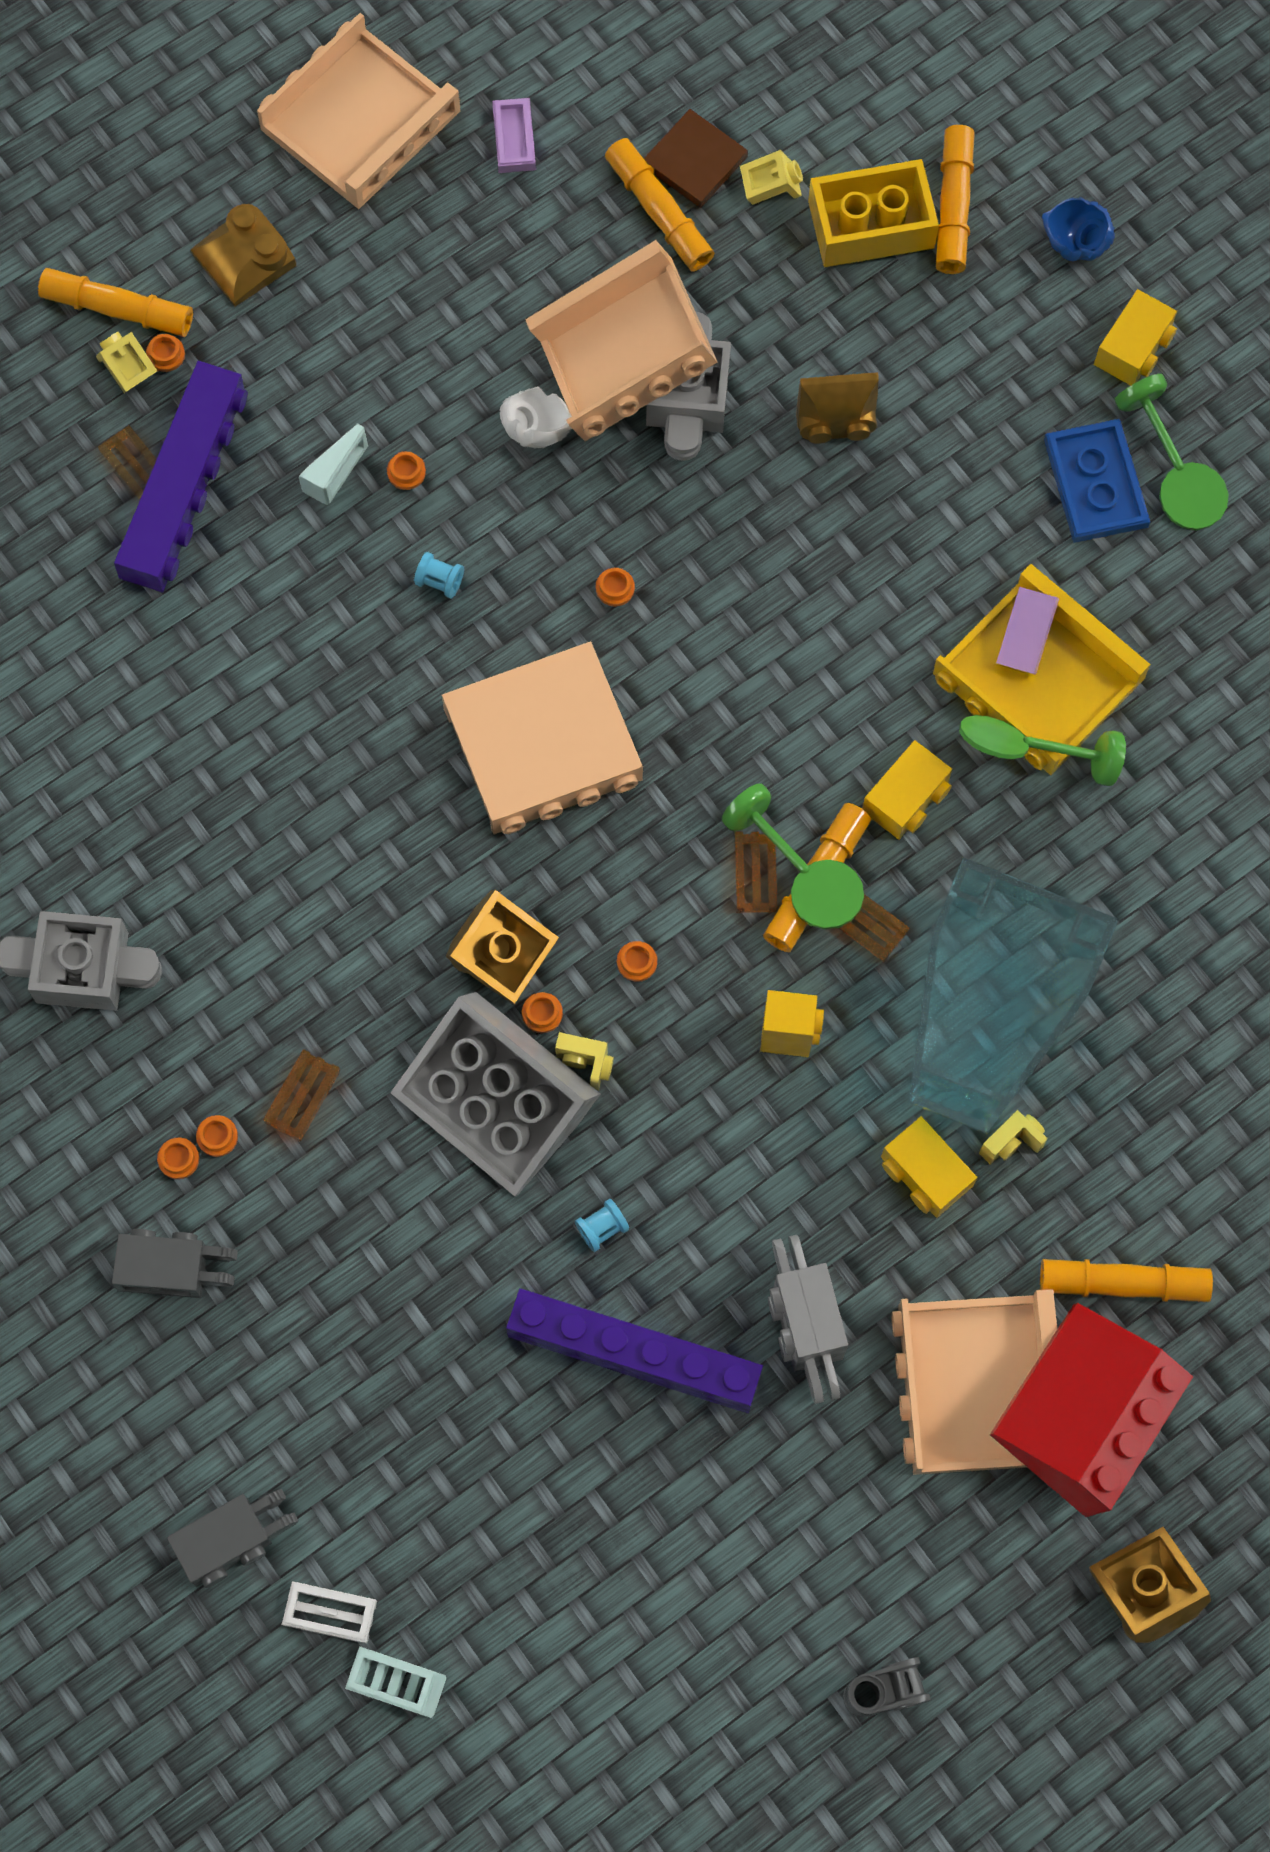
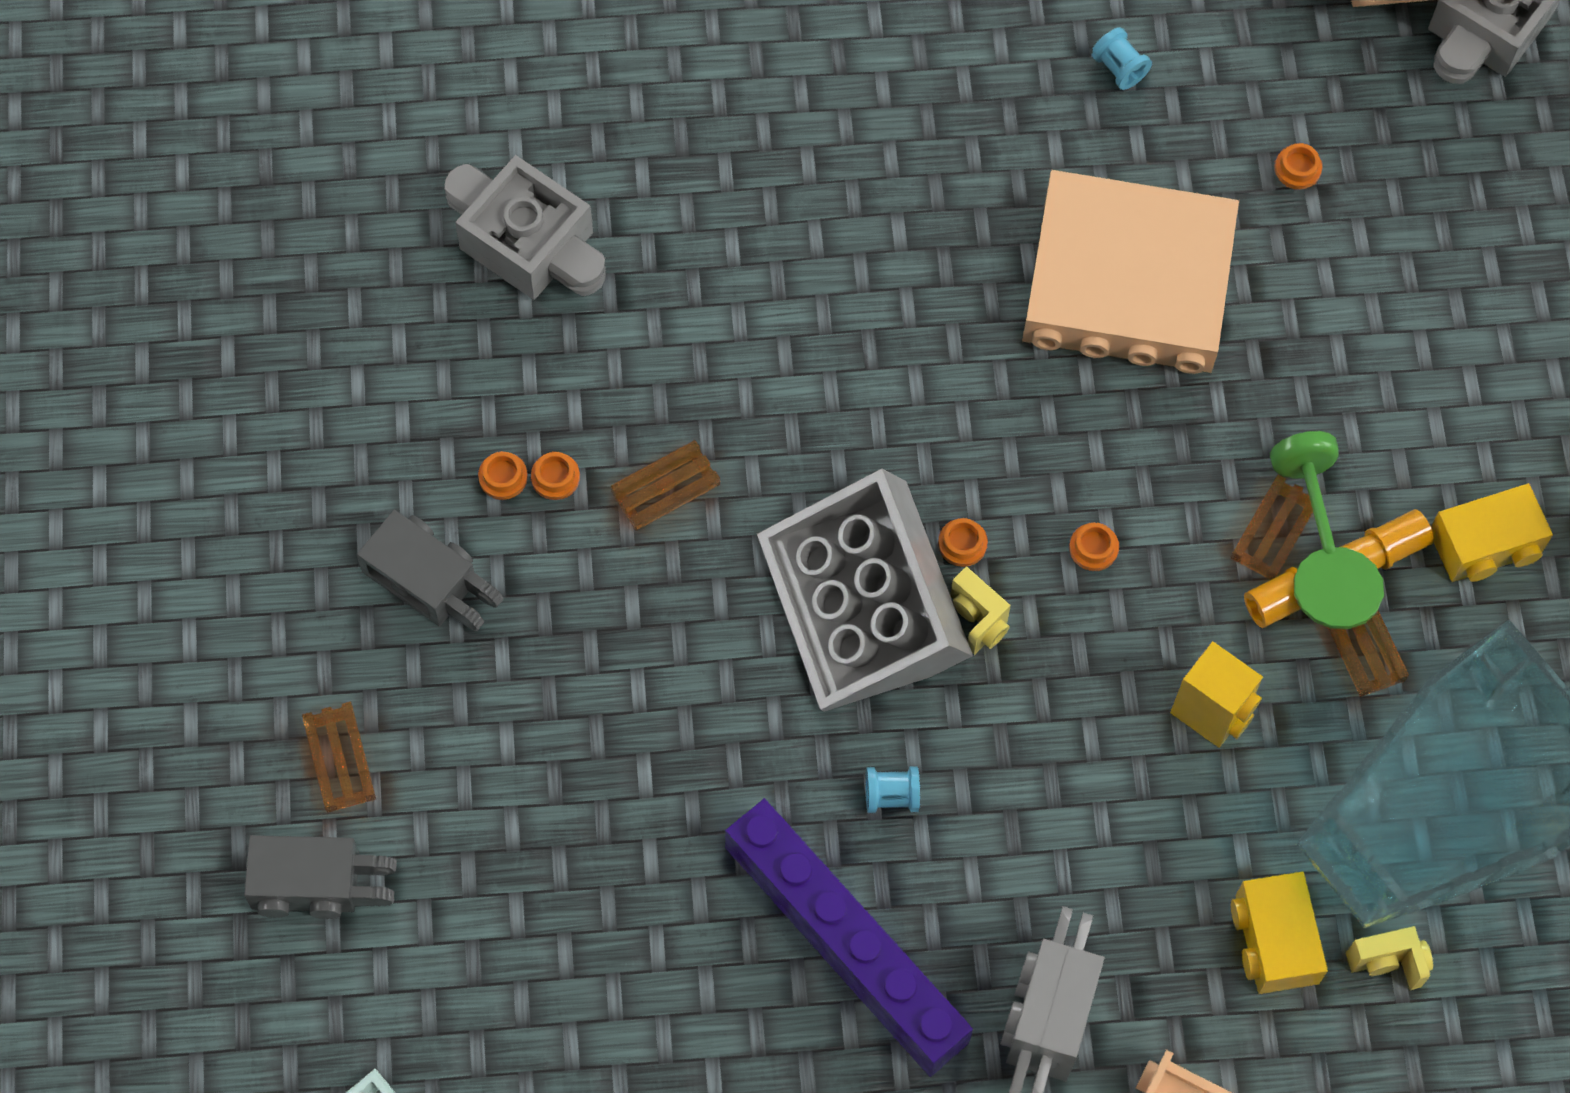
camera: 30 degrees right, 5 degrees down
white tile [282,1581,377,1644] -> none
pearl gold slope [446,890,559,1004] -> none
none -> clear orange tile [302,701,377,813]

